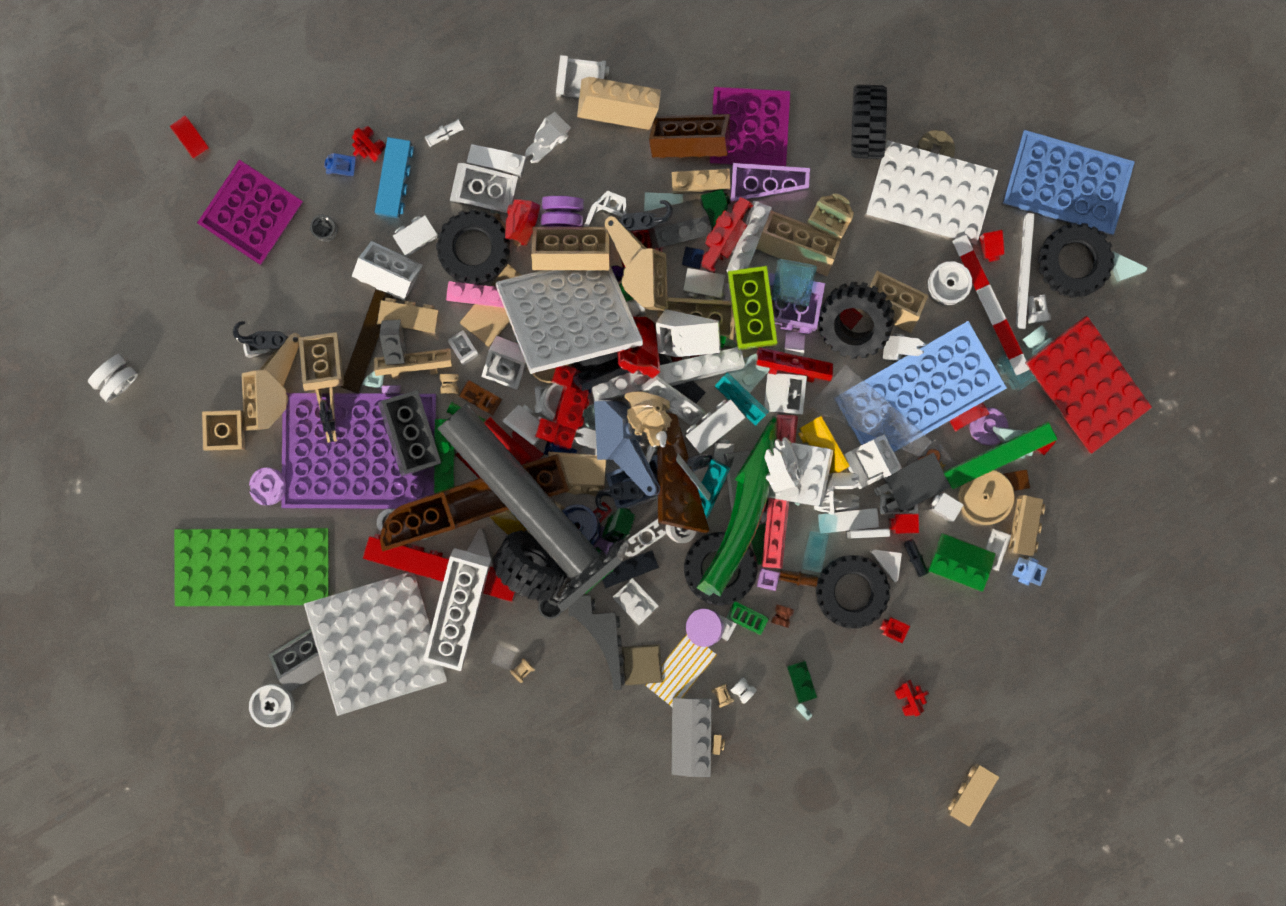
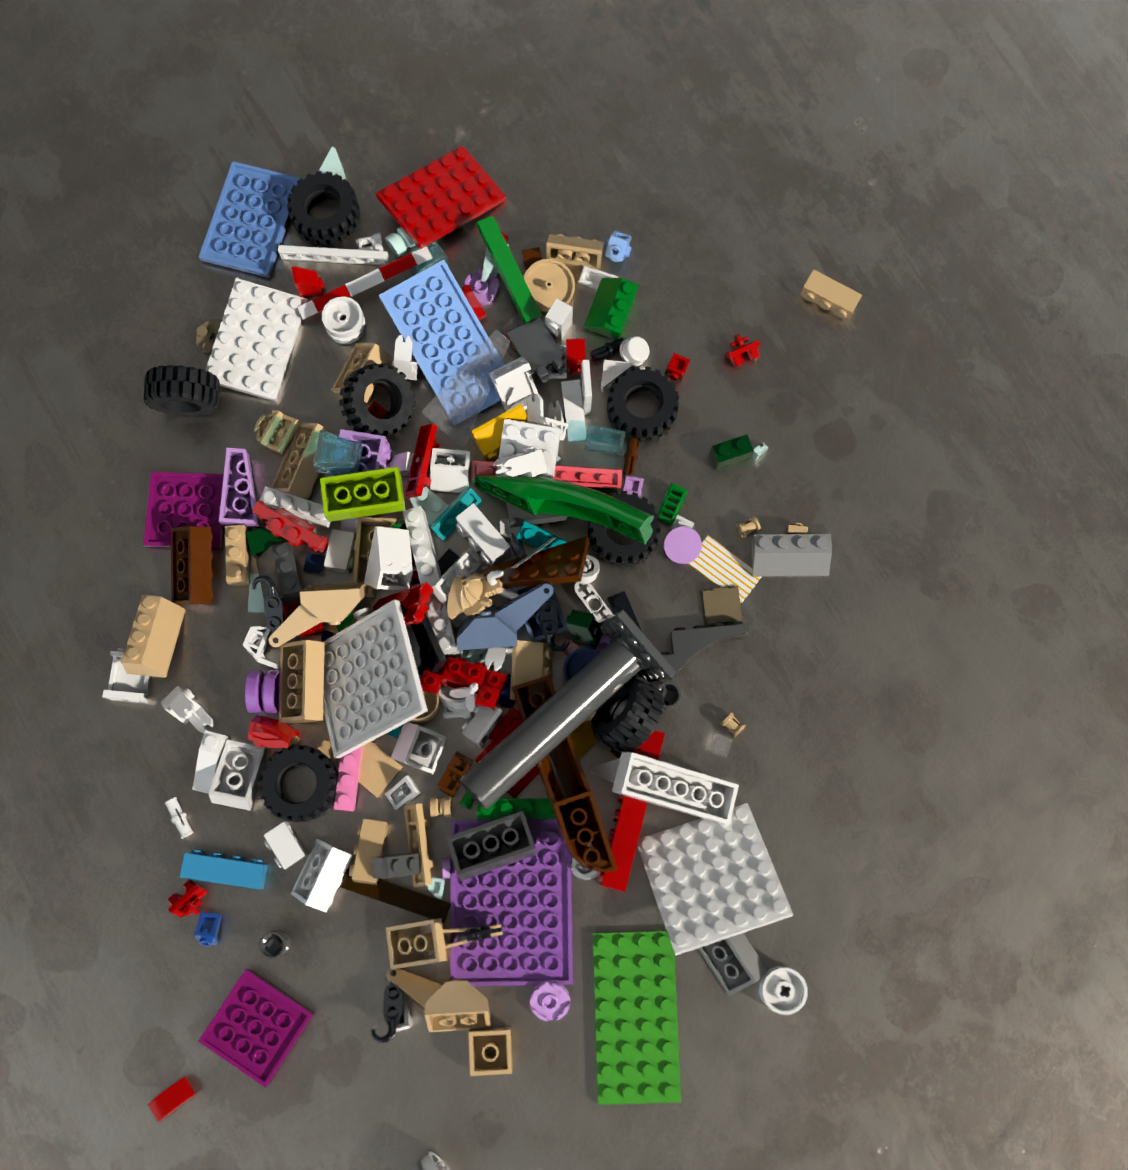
camera: 95 degrees left, 10 degrees down
white plate [612,578,658,625] -> none
white wheel [730,677,757,704] -> none
copper wheel [771,604,794,628] -> none
none -> white piece [449,683,478,712]
none -> white piece [619,336,650,367]

